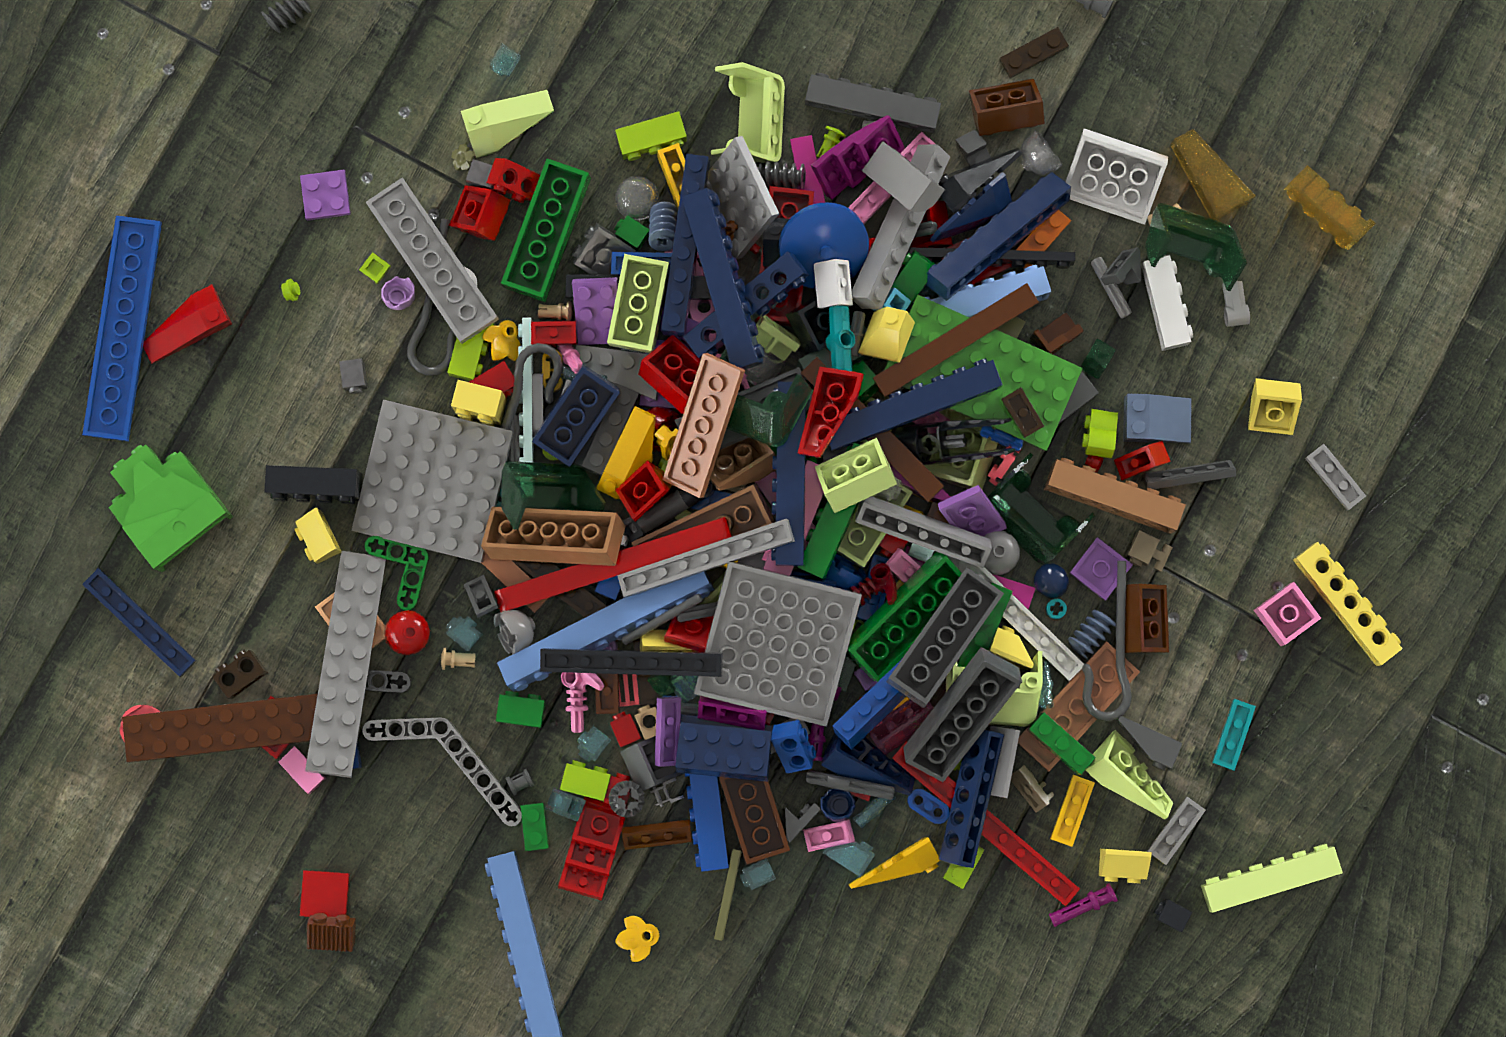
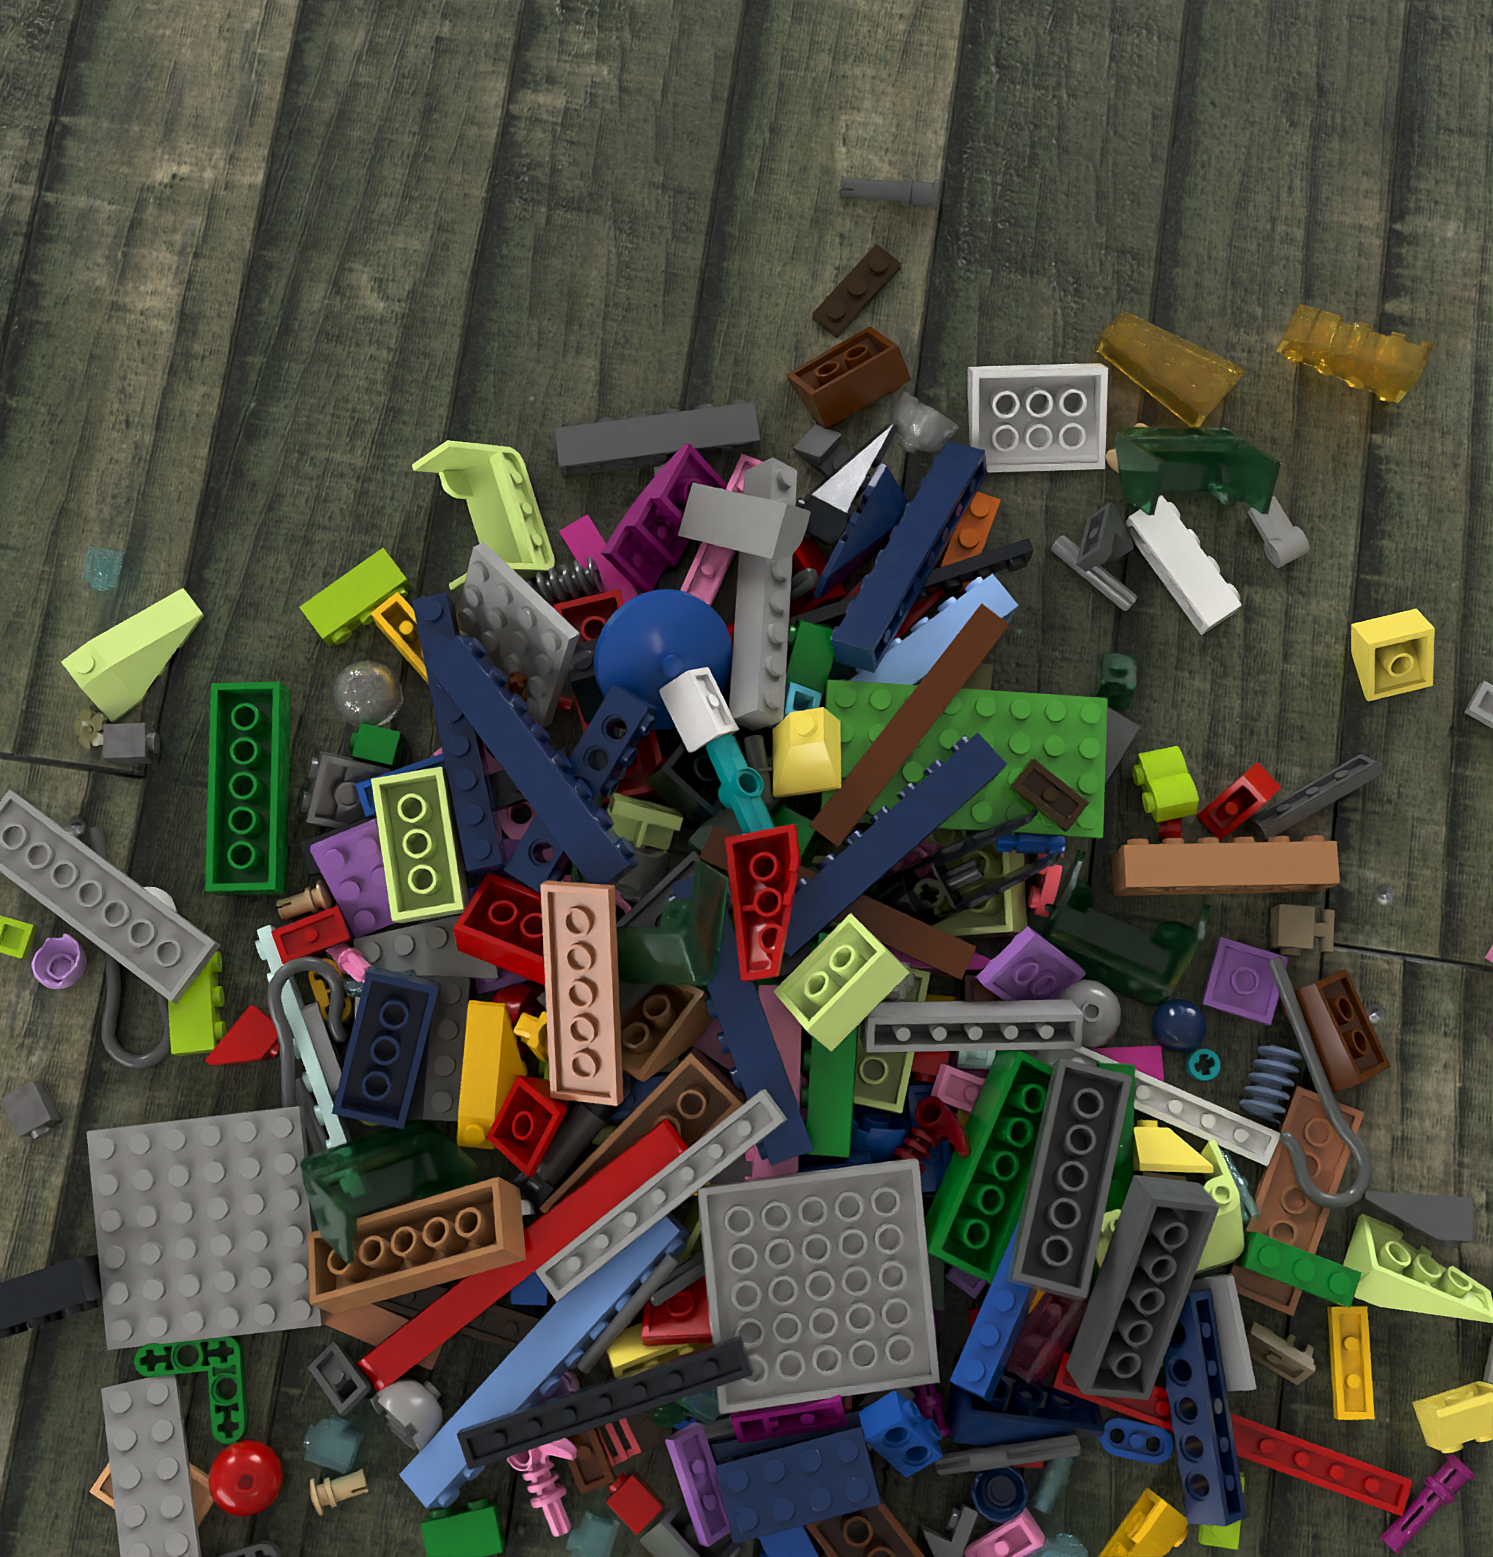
camera: 20 degrees left, 5 degrees down
light yellow slope [295,508,341,564] -> none
red slope [449,185,511,241] -> none
light yellow brick [451,380,507,427] -> none
yellow plate [482,320,521,361] -> none
red brick [486,158,540,203] -> none
tan brick [634,704,657,740] -> none
sand blue piece [648,202,678,251] -> none
lime pin [816,126,846,158] -> none
reddish brown panel [1030,313,1084,355] -> none
sand blue slope [1123,394,1191,443] -> none

